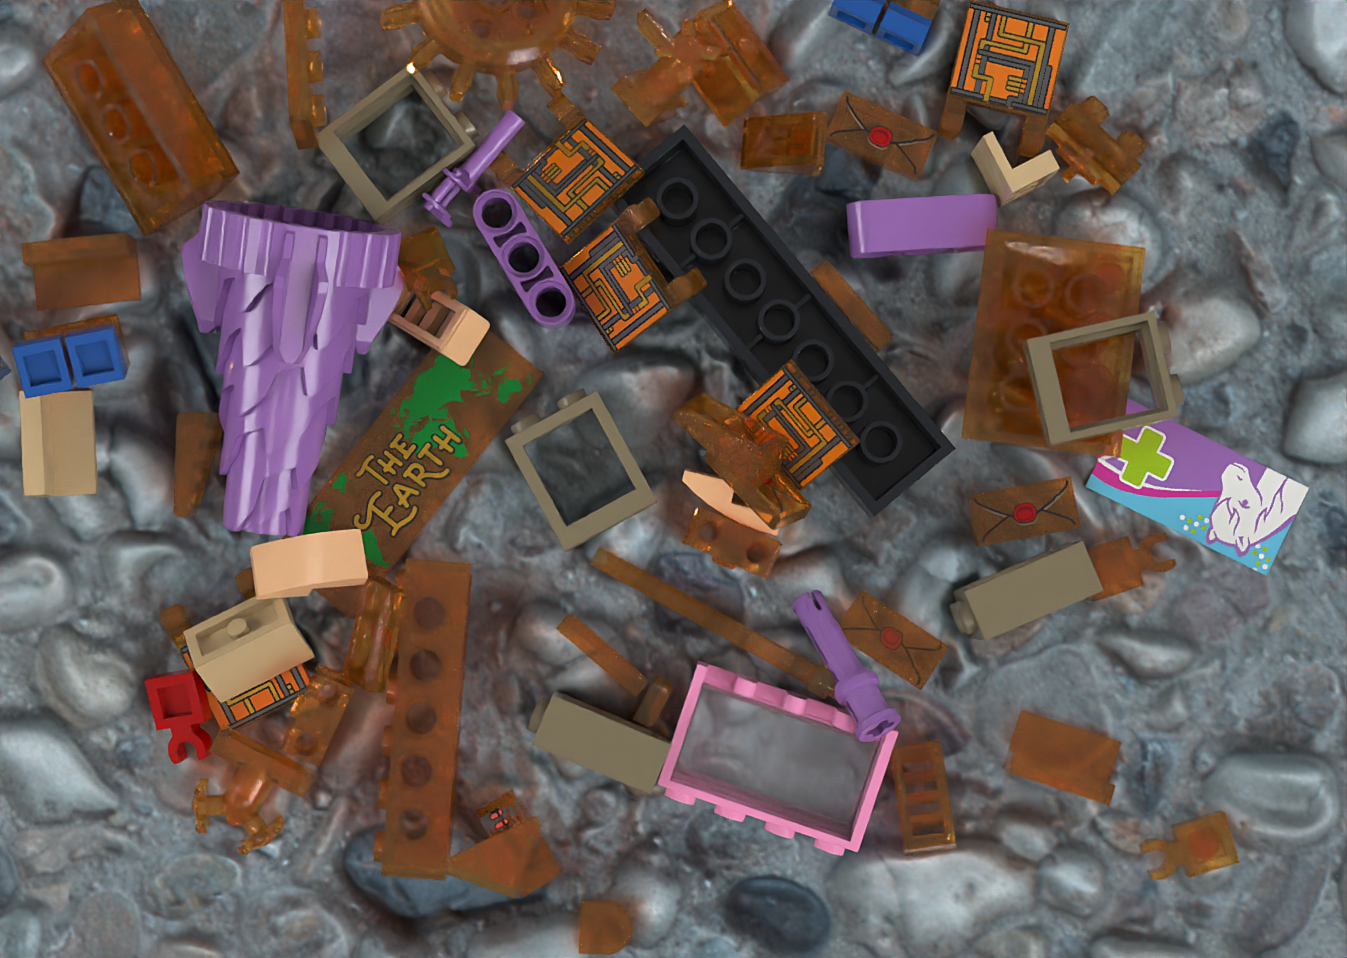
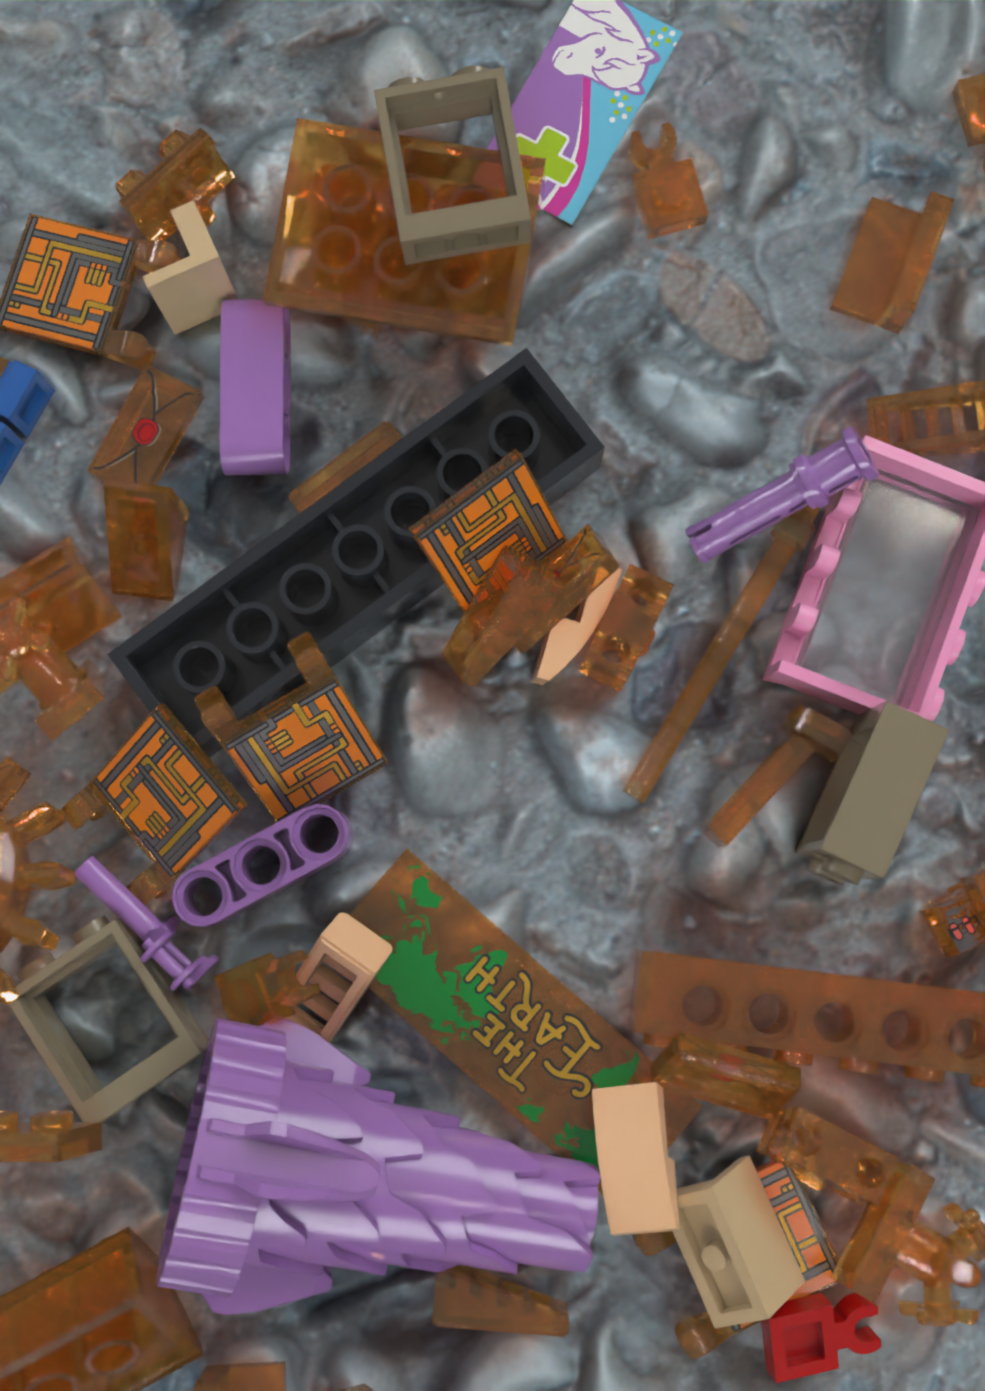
camera: 80 degrees left, 5 degrees down
dark tan window [504,388,657,552] -> none
clear orange tile [839,590,949,690] -> none
dark tan window [950,541,1104,641] -> none
clear orange tile [967,476,1081,547] -> none

